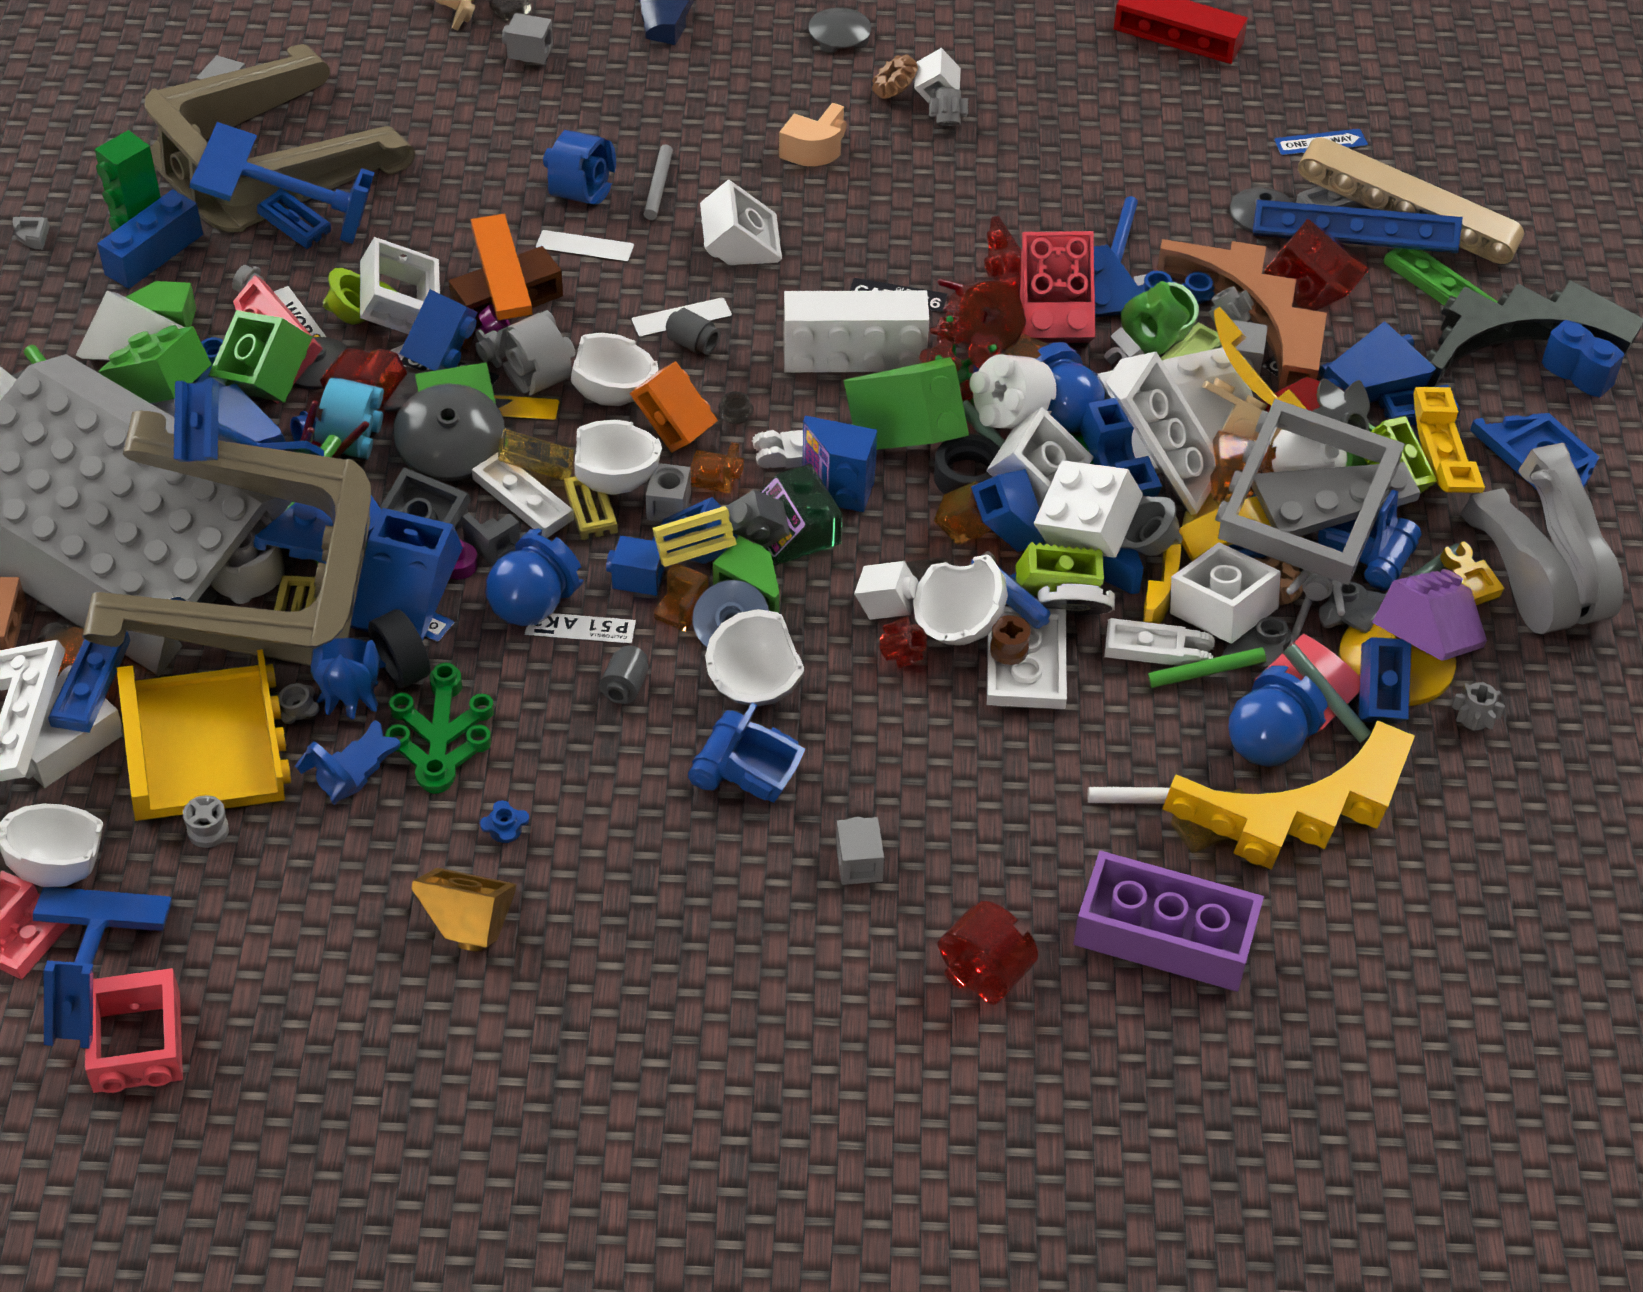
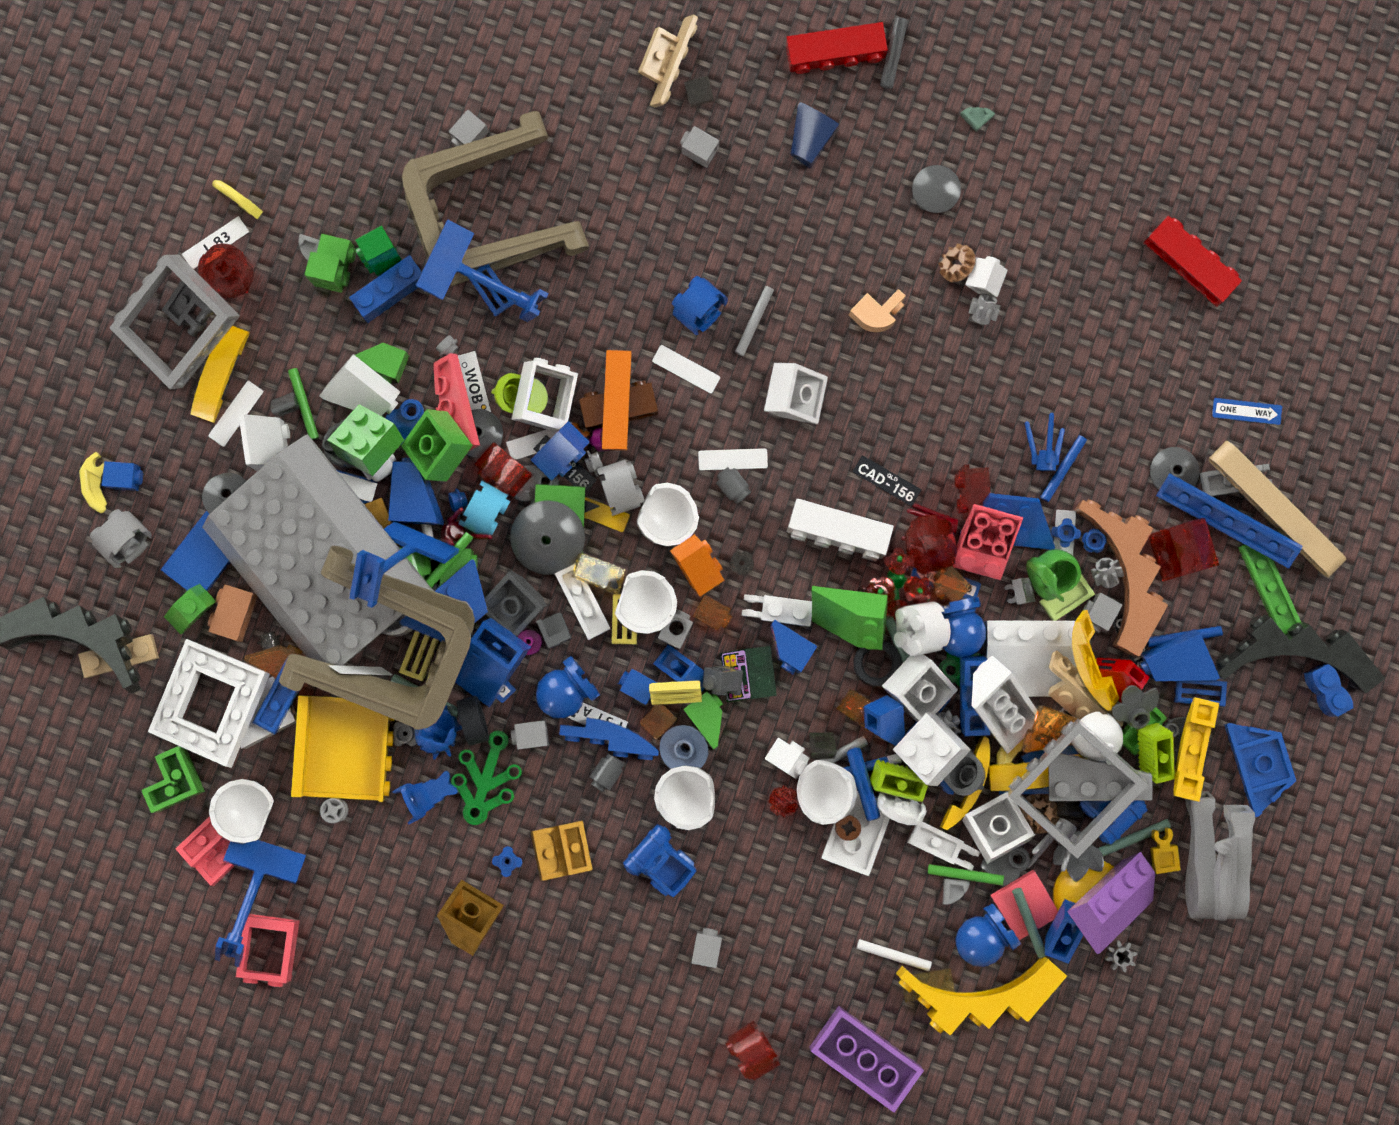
camera: 20 degrees right, 35 degrees up
none -> bright green brick [305,234,356,293]
none -> light grey brick [511,721,549,749]
none -> pearl gold slope [531,821,593,881]
none -> blue slope [559,717,659,760]
none -> light grey tile [942,879,970,904]
none -> blue plant [1025,413,1065,471]

